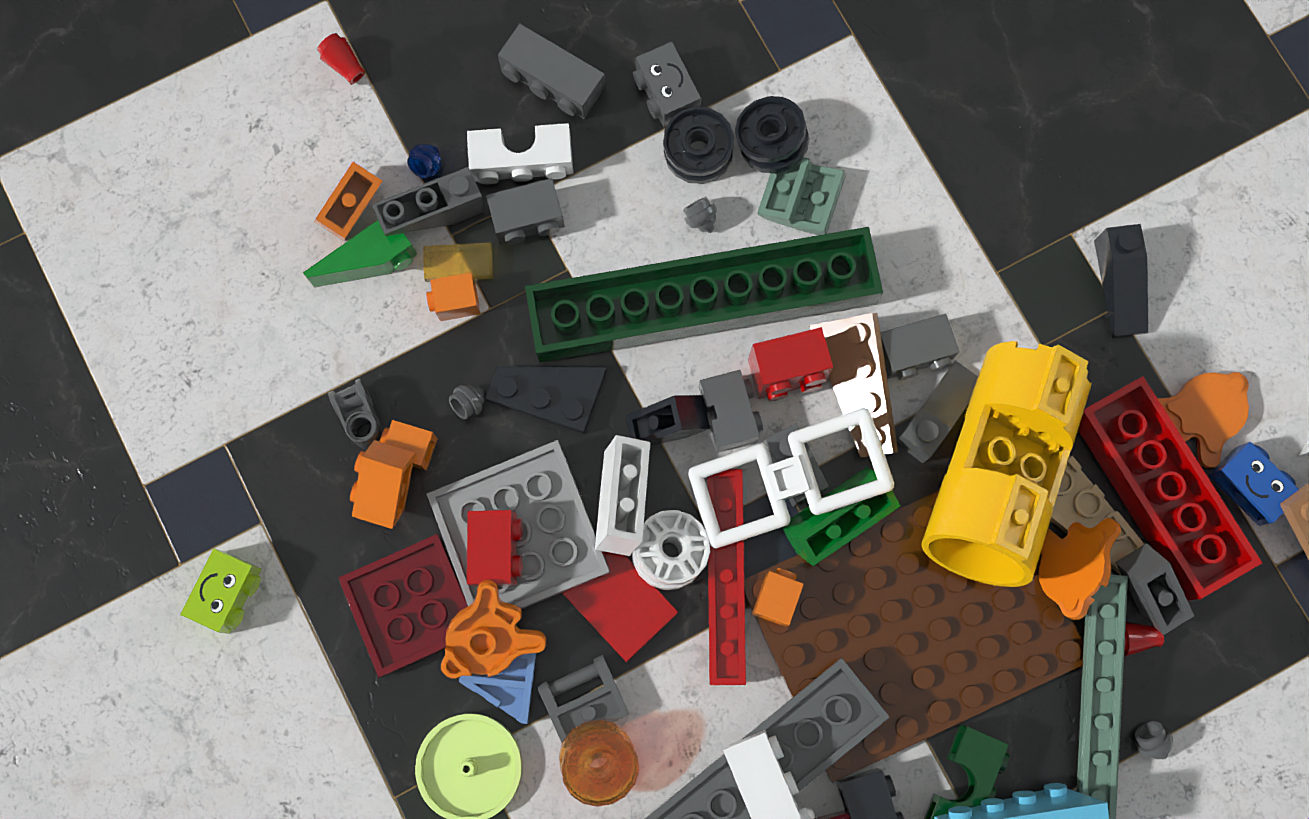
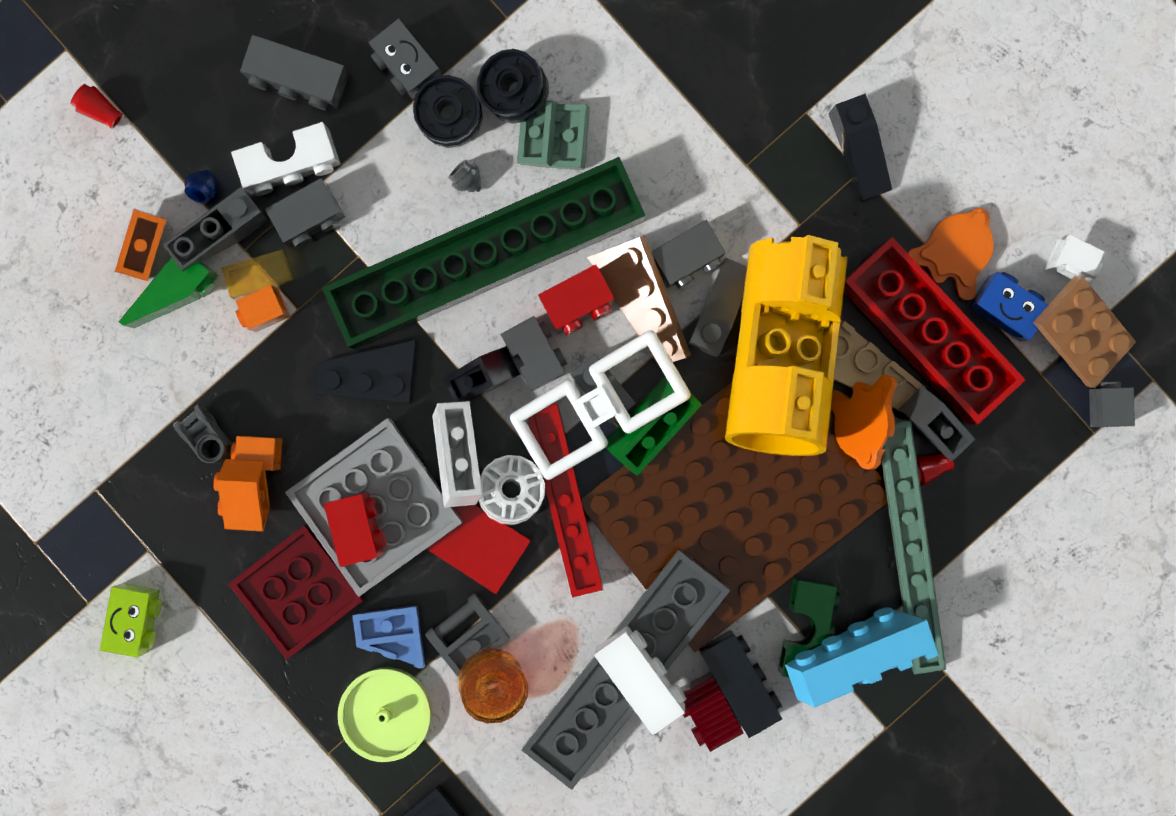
camera: 15 degrees left, 10 degrees up
orange tile [441,580,547,678] -> none
dark grey plate [449,385,485,419] -> none
orange brick [752,568,804,627] -> none
dark grey plate [1135,721,1173,759] -> none

